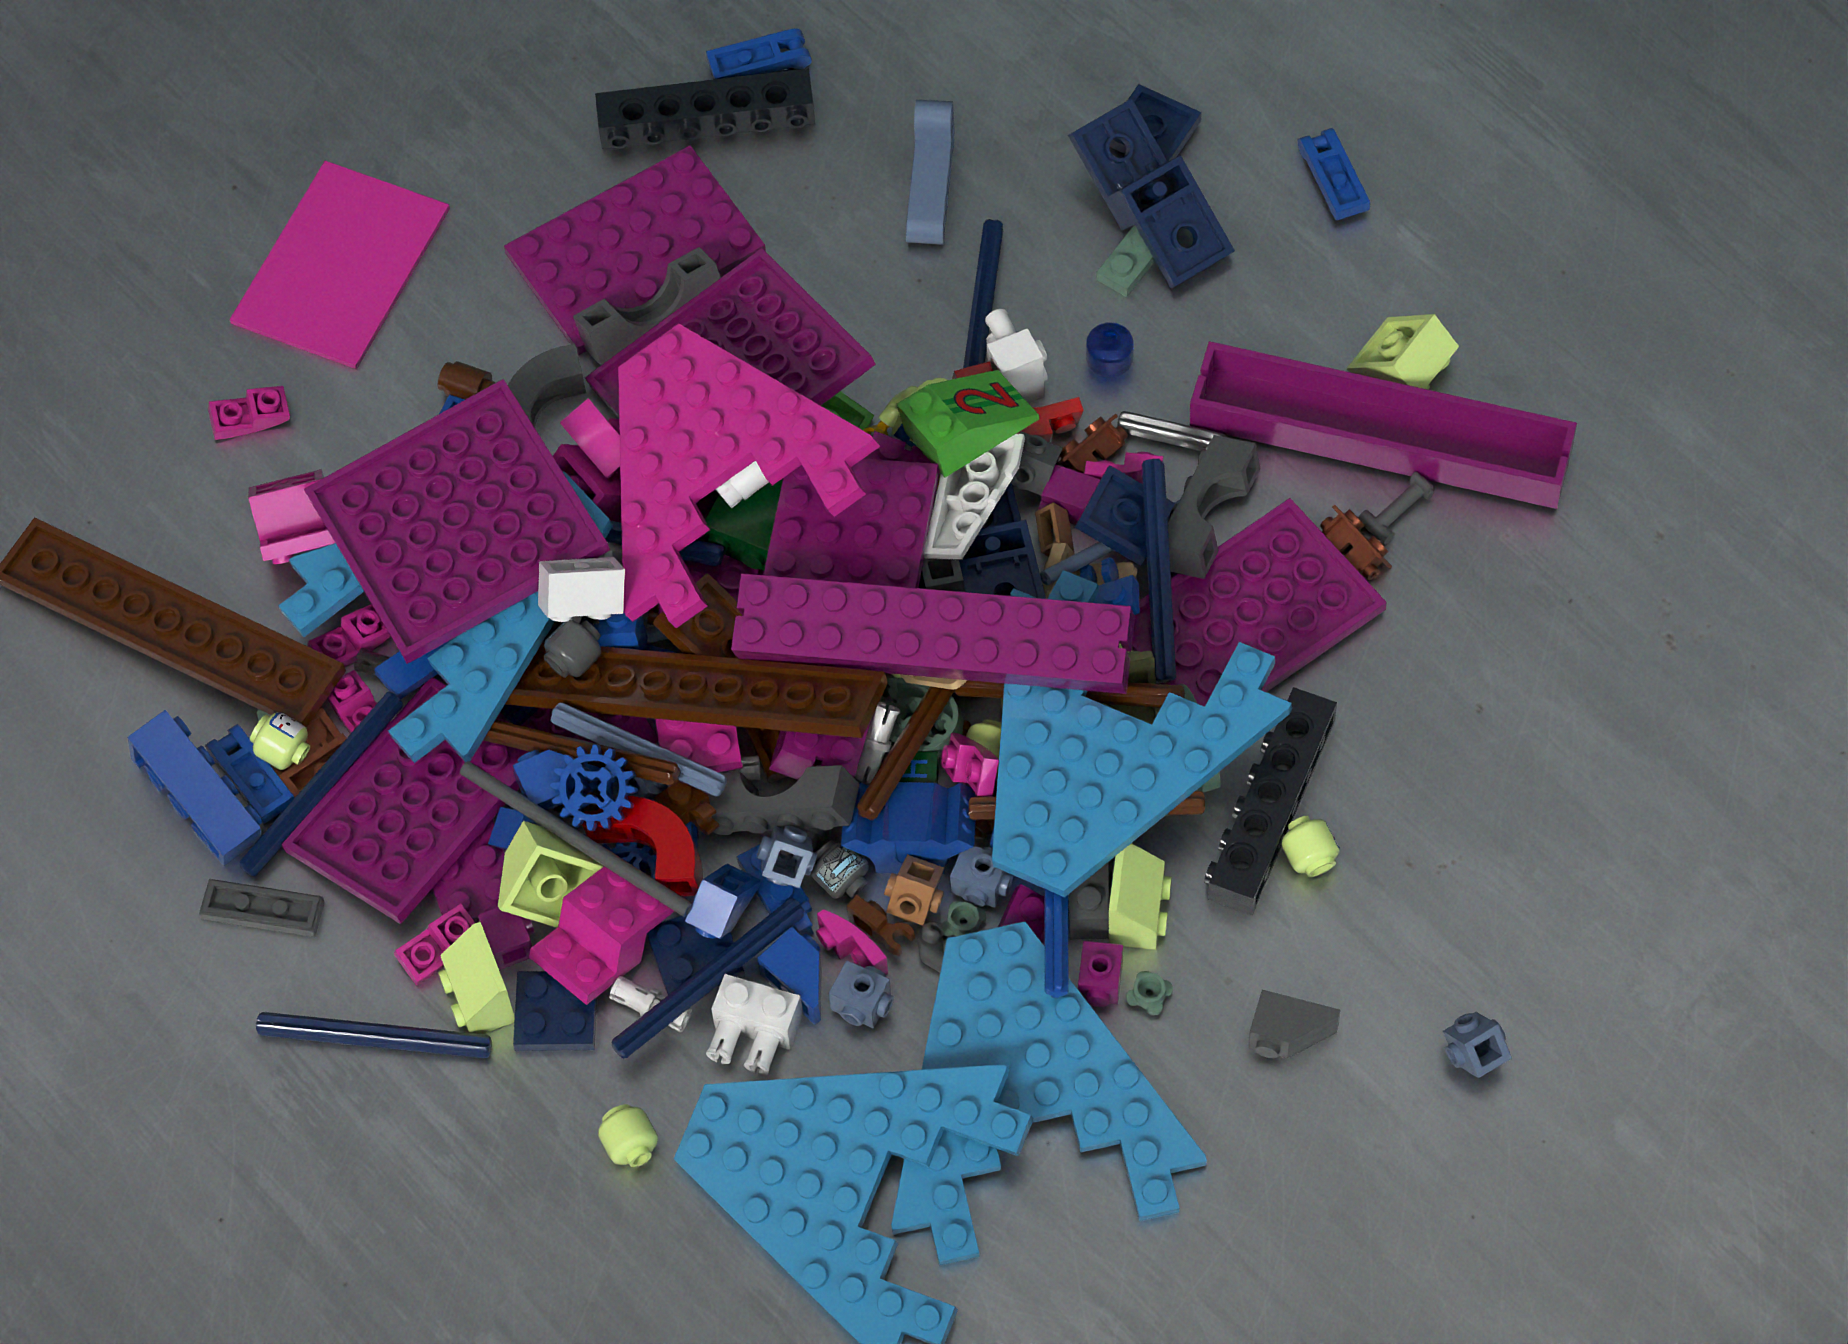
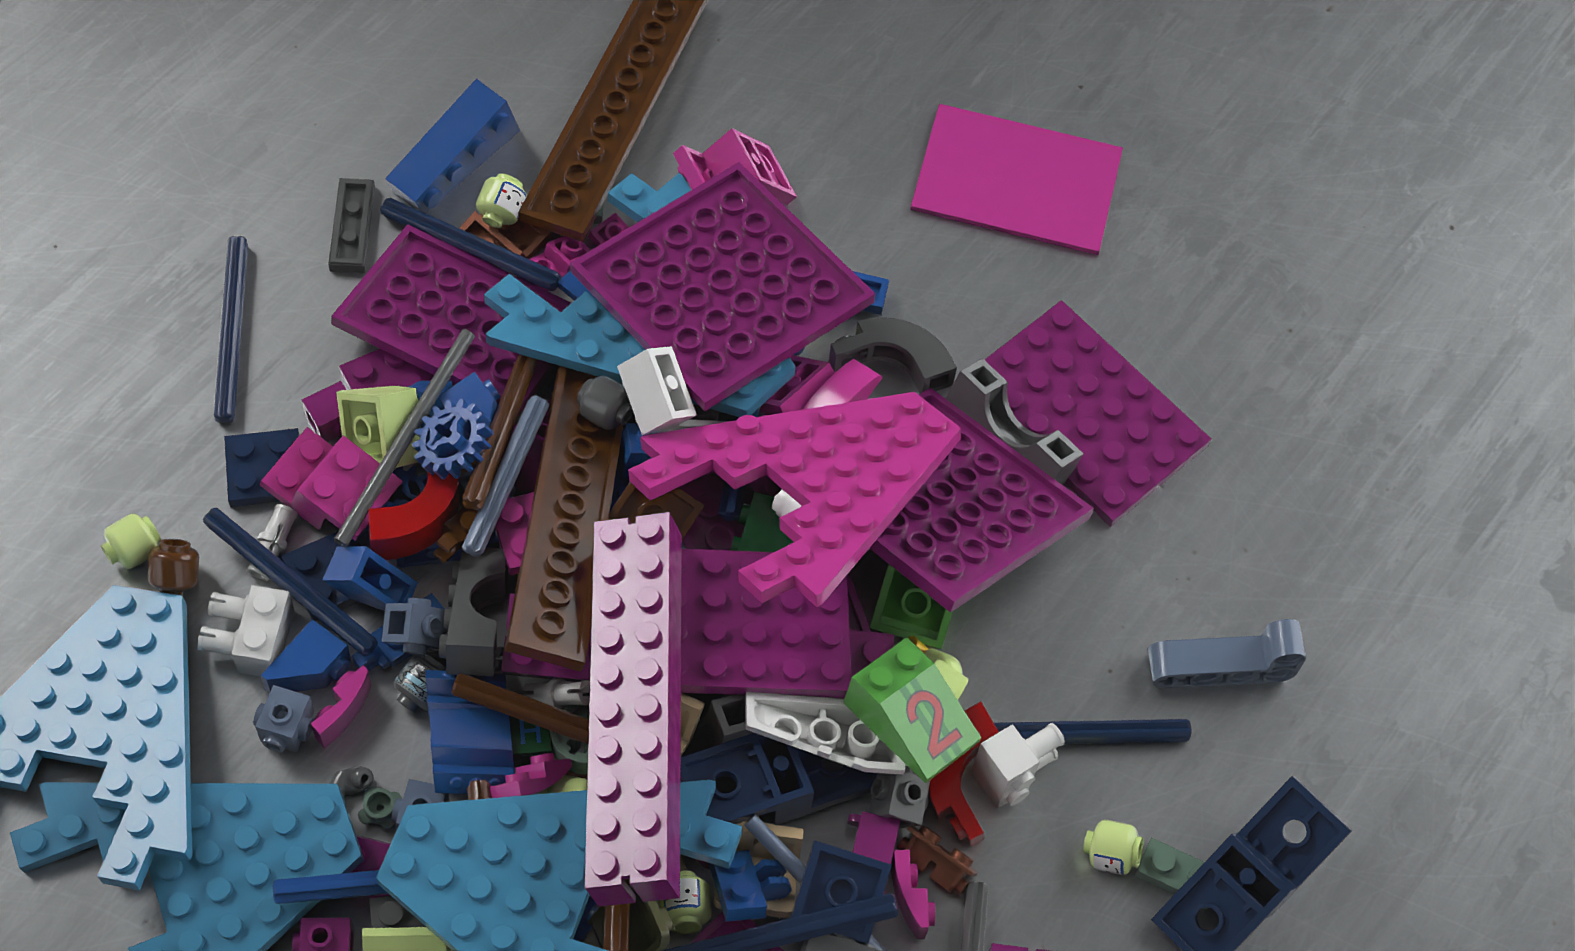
camera: 70 degrees right, 0 degrees up
blue plate [205,724,294,824] -> none
dark pink slope [208,386,290,440] -> none
dark pink slope [394,903,475,986] -> none
reddish brown brick [437,361,495,400] -> none
yellowish green slope [438,922,515,1034] -> none
black brick [595,68,815,149] -> none
blue plate [706,28,812,79] -> none
reddish brown plate [847,895,915,956] -> none
medium nougat brick [884,854,944,926] -> none
medium nougat piece [1035,503,1074,557] -> none
clear blue head [1086,322,1134,378] -> none
dark blue plate [1110,84,1202,161] -> none
none -> reddish brown head [147,539,200,596]
none -> yellowish green head [1083,820,1144,875]

